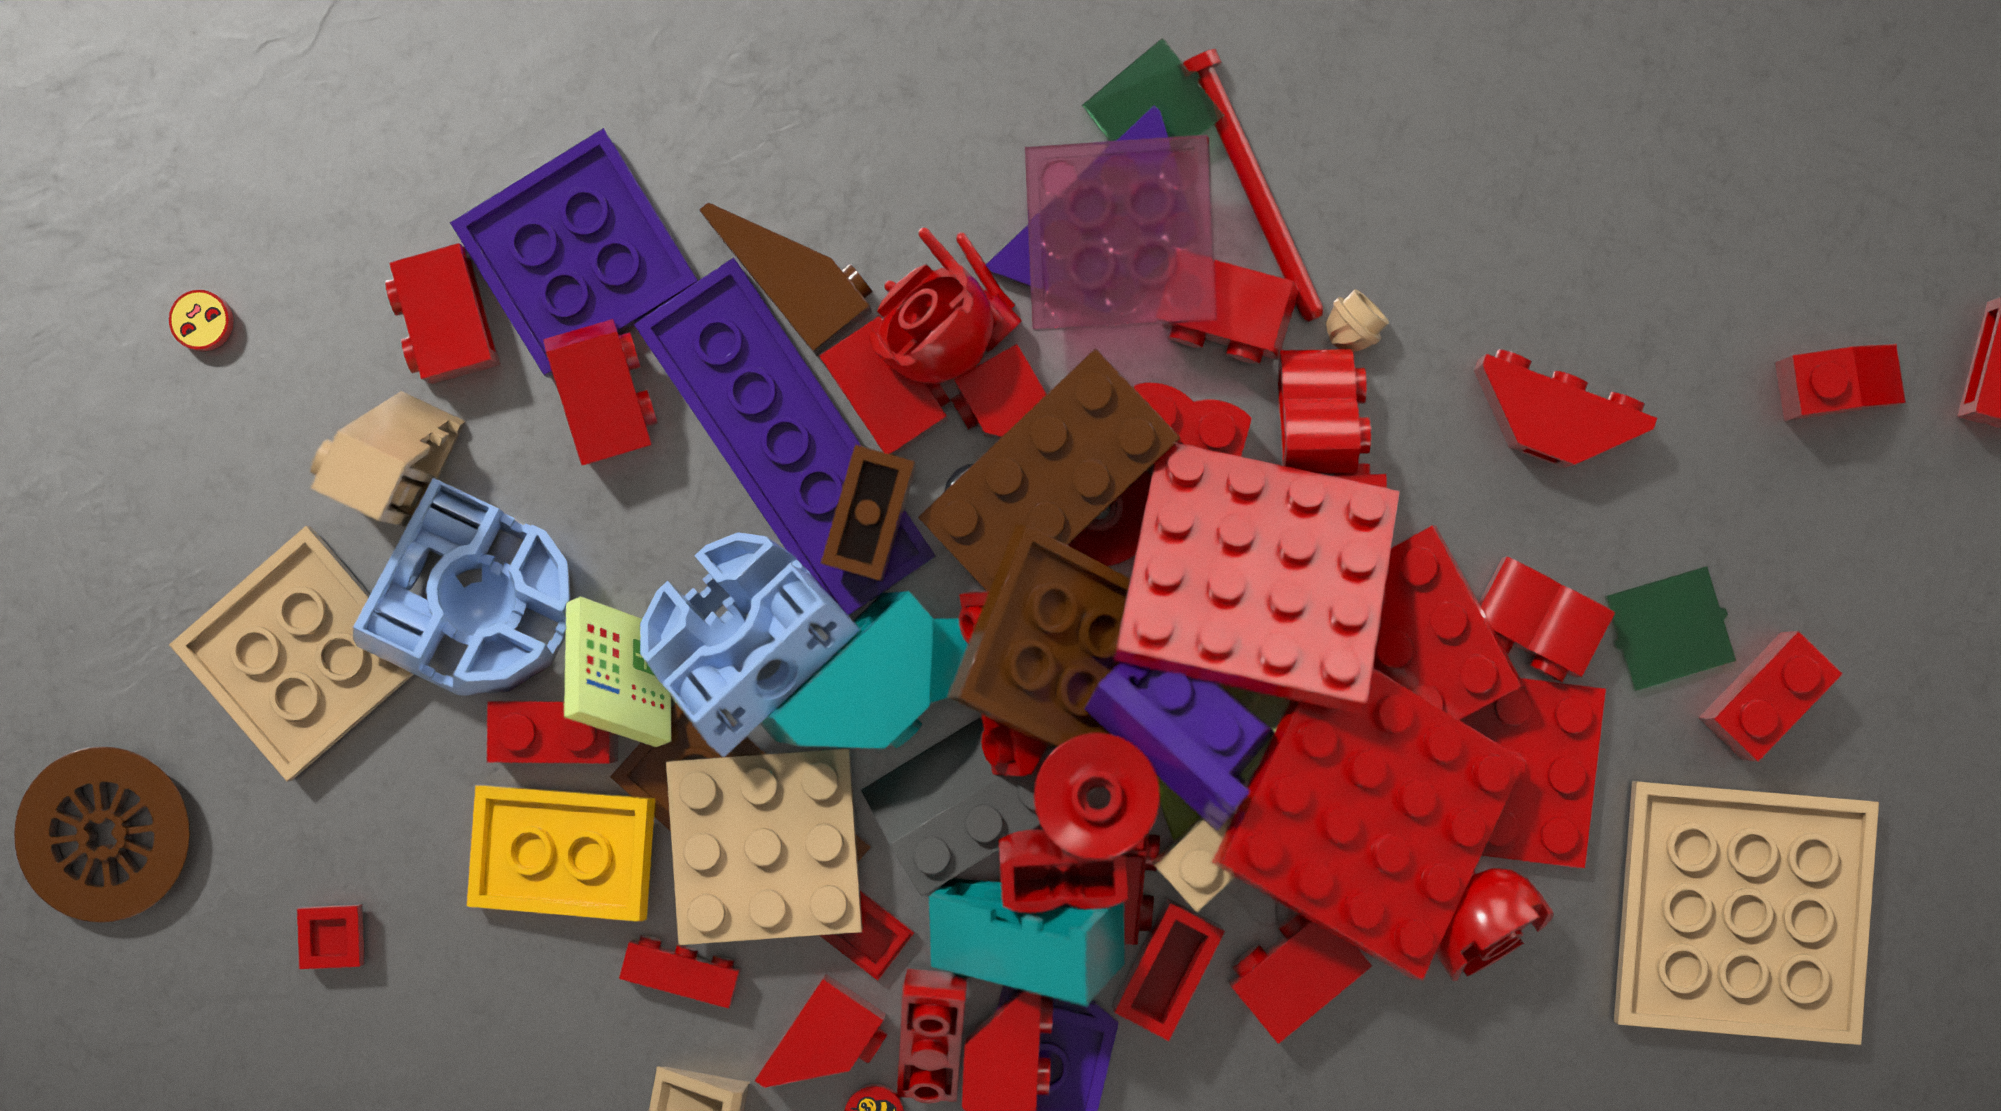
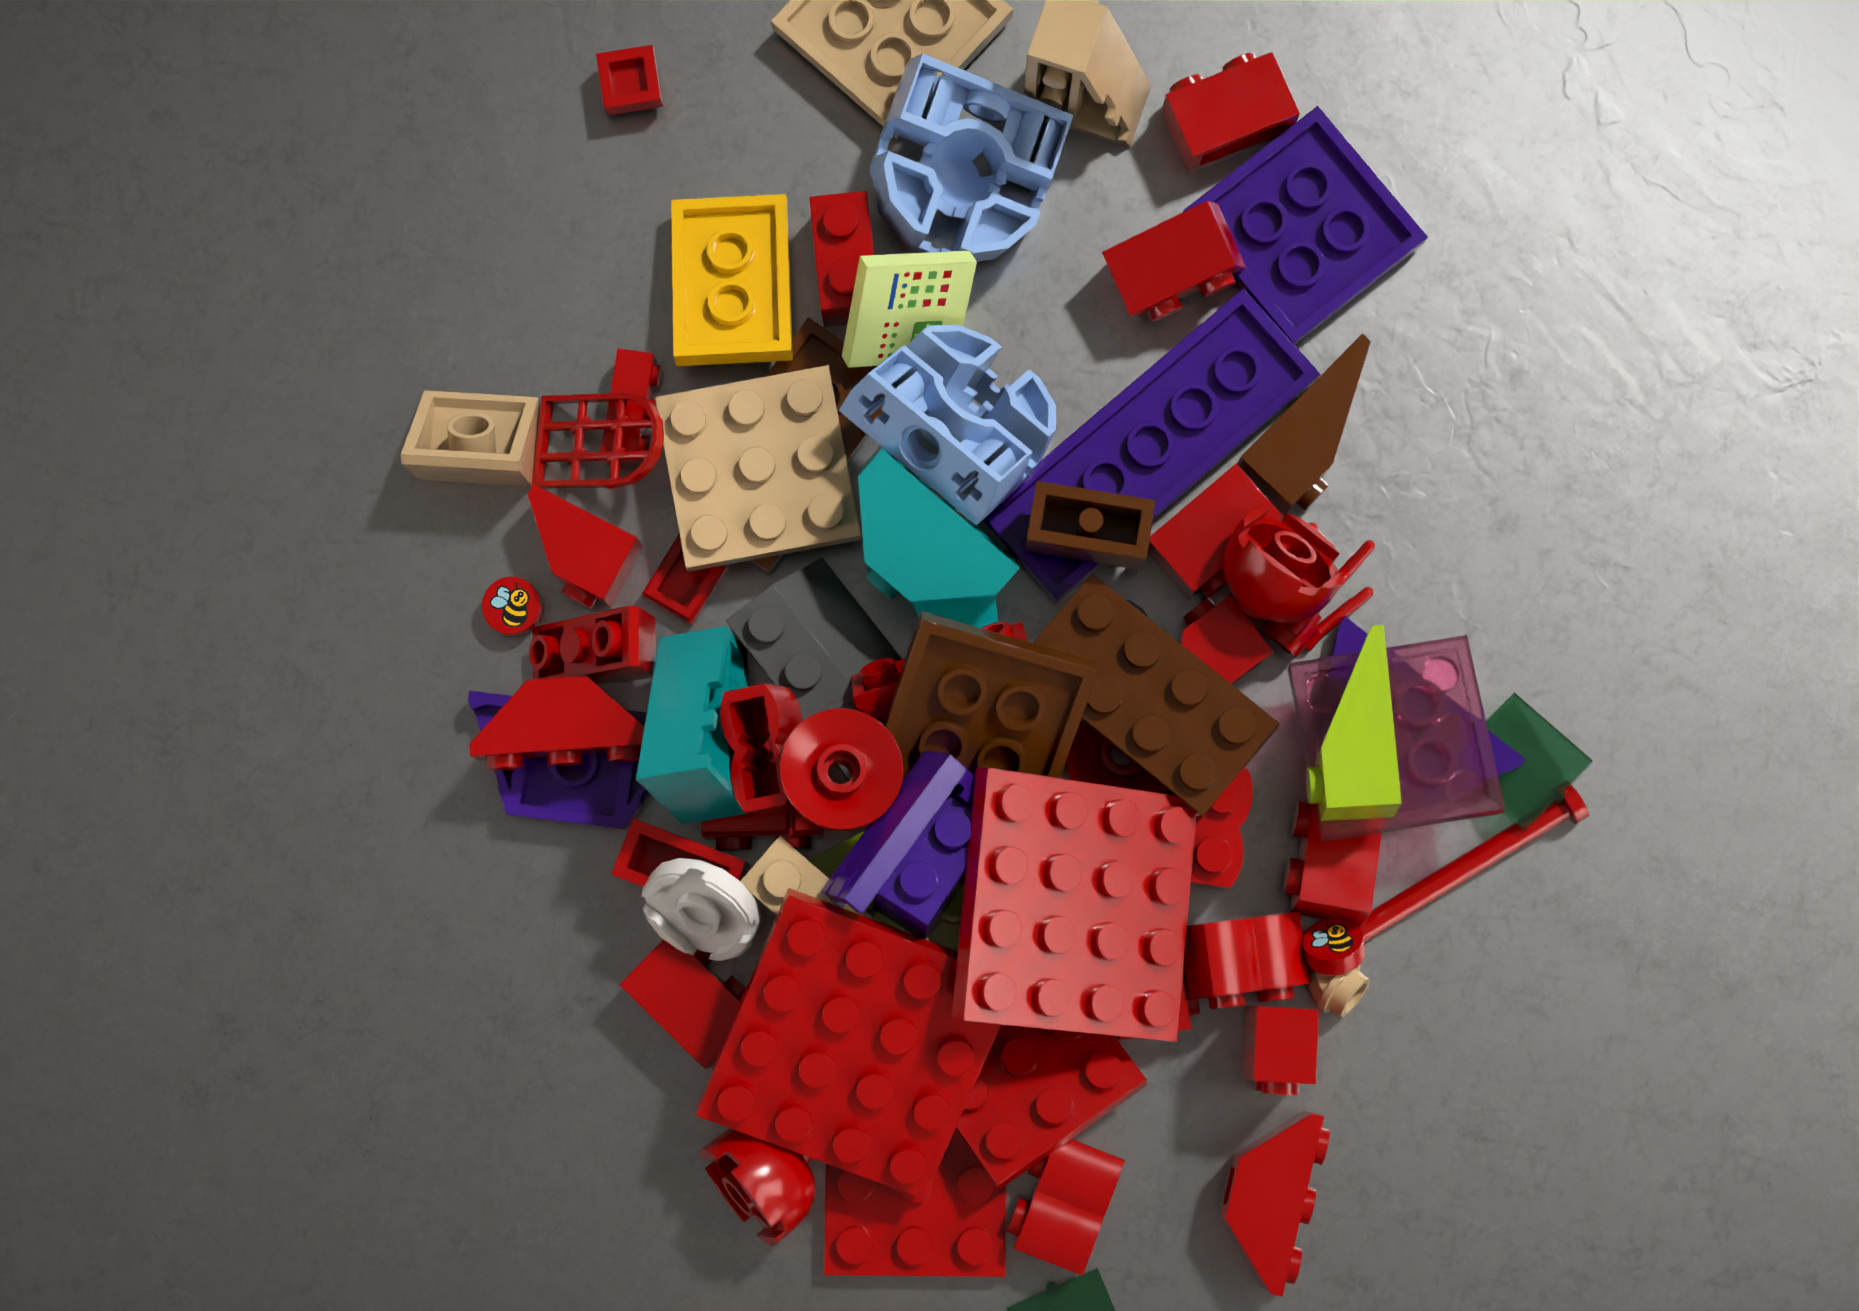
camera: 80 degrees right, 5 degrees down
none -> red window [531,391,664,489]
none -> white tile [641,858,762,961]
none -> red brick [1241,1005,1319,1095]
none -> red tile [1302,918,1365,975]
none -> lime slope [1306,625,1402,821]

